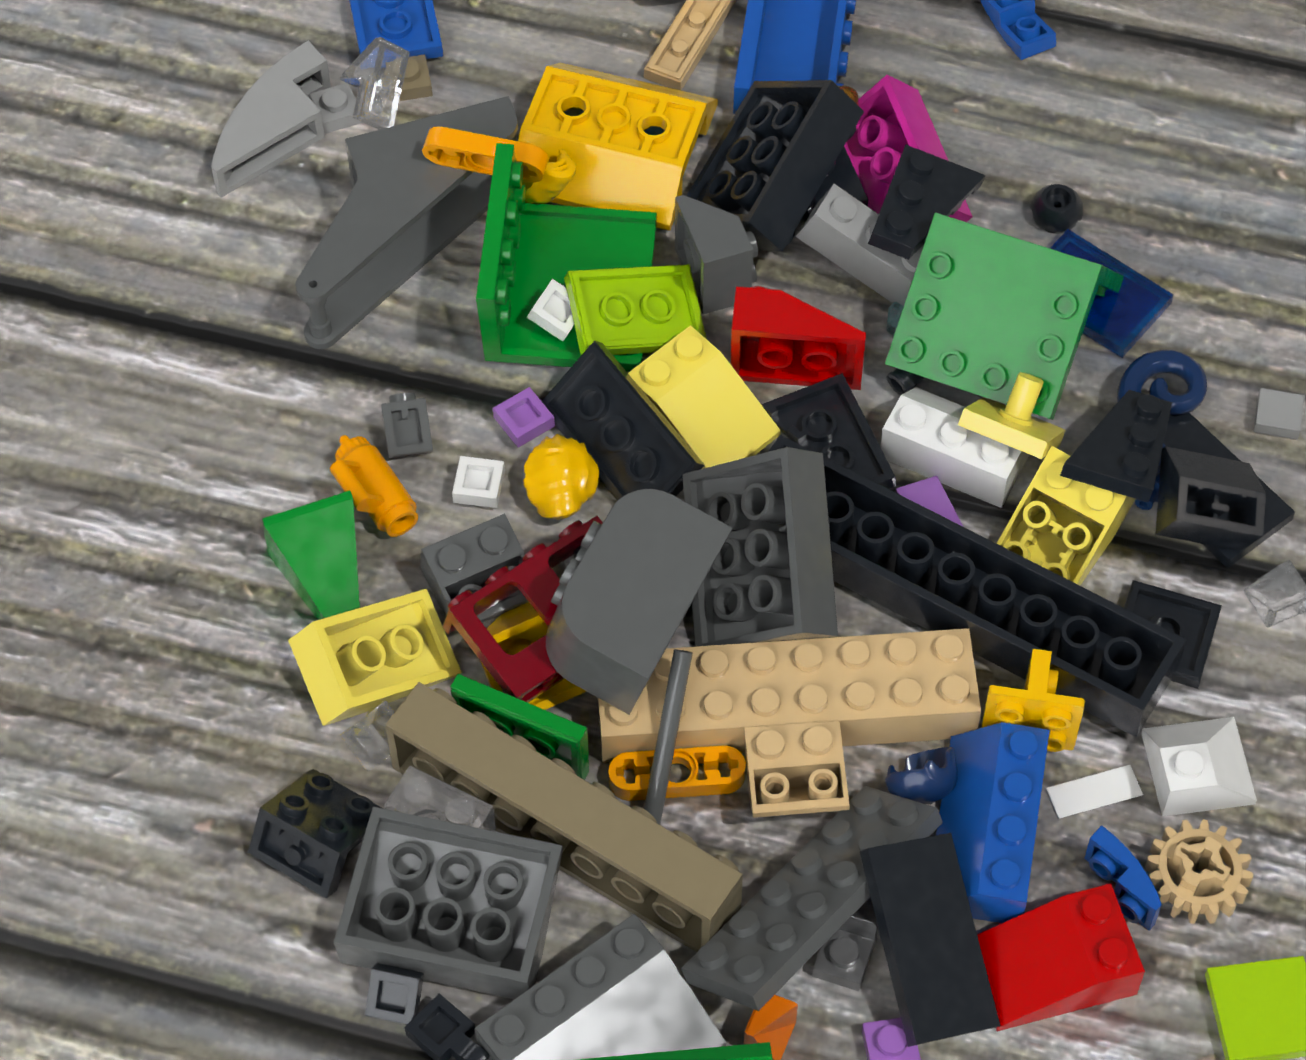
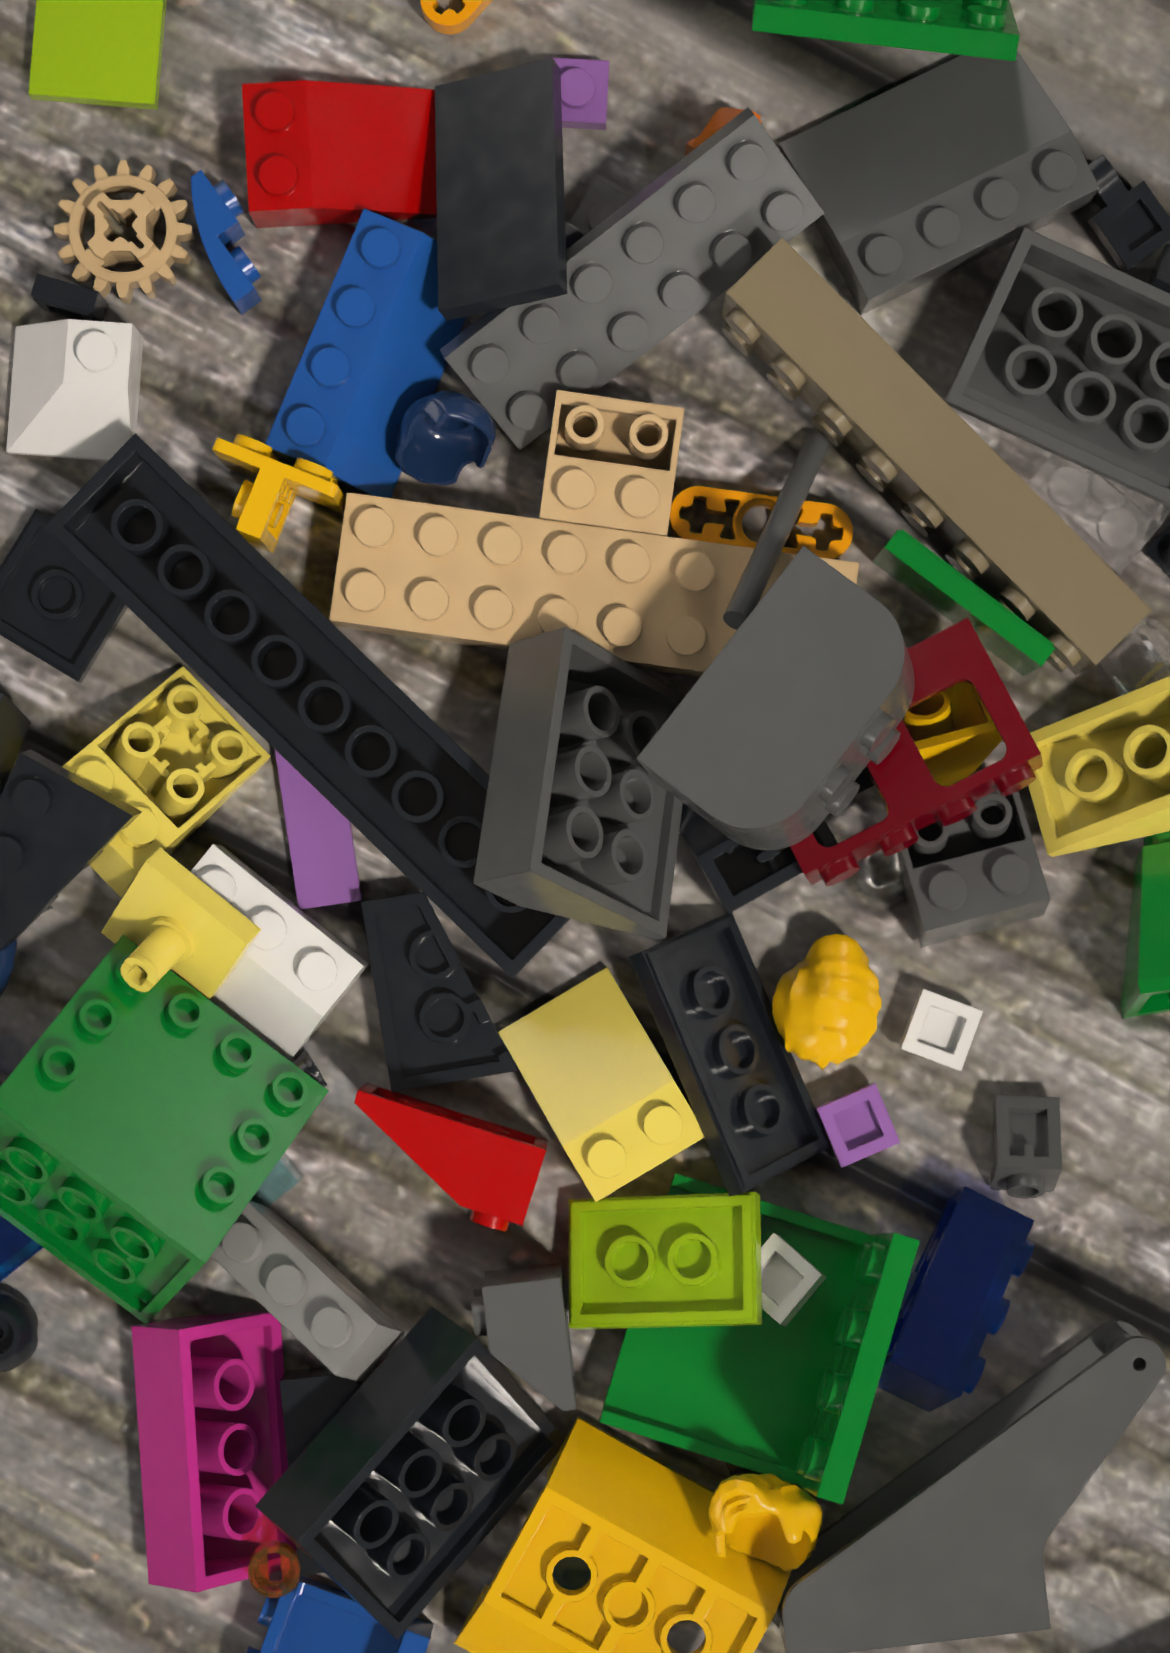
camera: 170 degrees left, 30 degrees up
light orange piece [330,435,418,537] -> none
light orange beam [422,127,549,183] -> none
black wing [868,144,986,260] -> none
white sticker [1046,765,1143,819] -> none
none -> black tile [31,273,108,321]
none -> clear blue wedge [877,1186,1035,1412]

